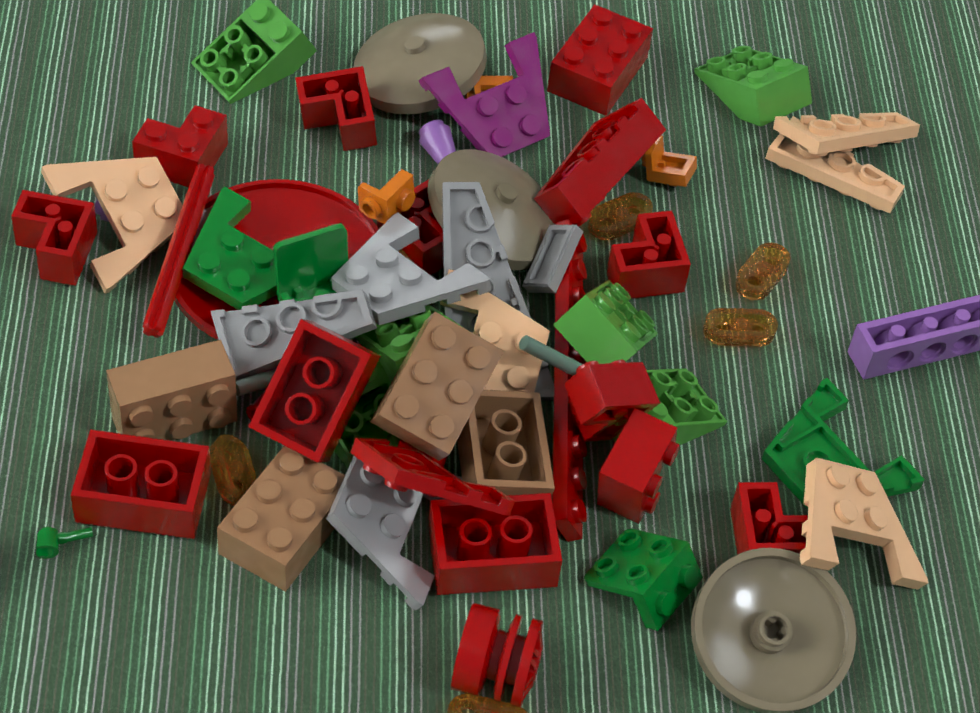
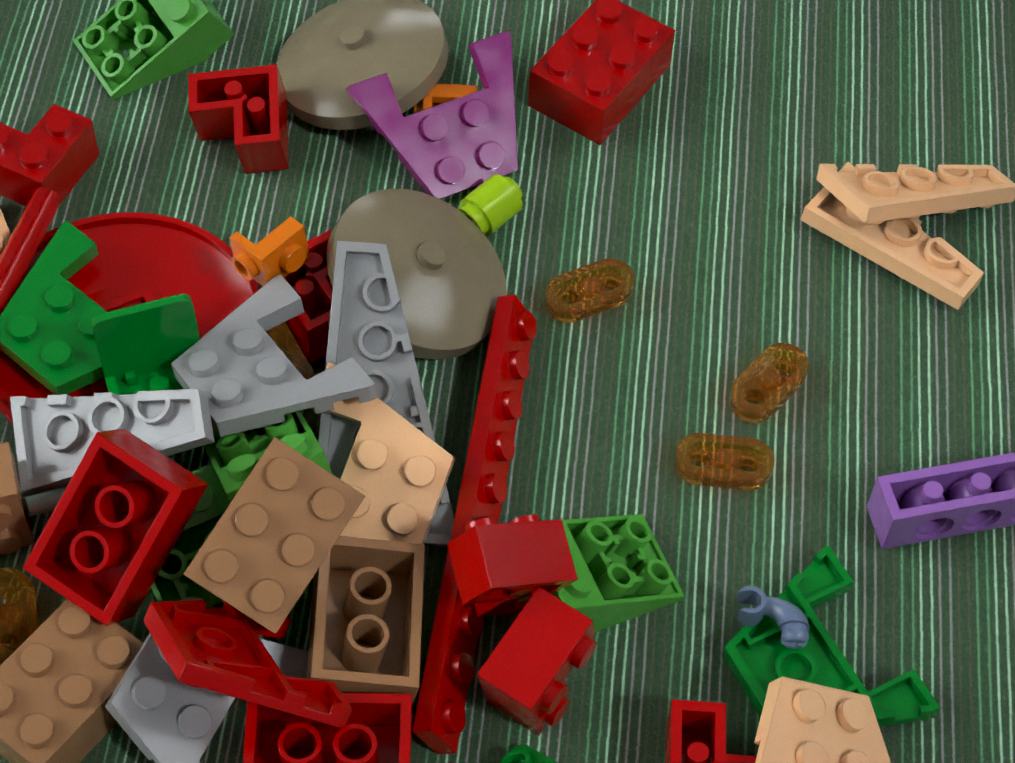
camera: 10 degrees right, 5 degrees up
medium lavender cone [419,120,456,164] -> none
sand green bar [519,335,582,376] -> none
light grey tile [522,225,583,293] -> none
red wedge [534,97,666,227] -> none
bright green slope [553,280,658,364] -> none
red brick [606,210,691,298] -> none
orange bracket [642,136,697,187] -> none
bright green slope [694,46,812,127] -> none
none -> lime brick [458,174,523,236]
none -> sand blue arm [737,586,810,649]

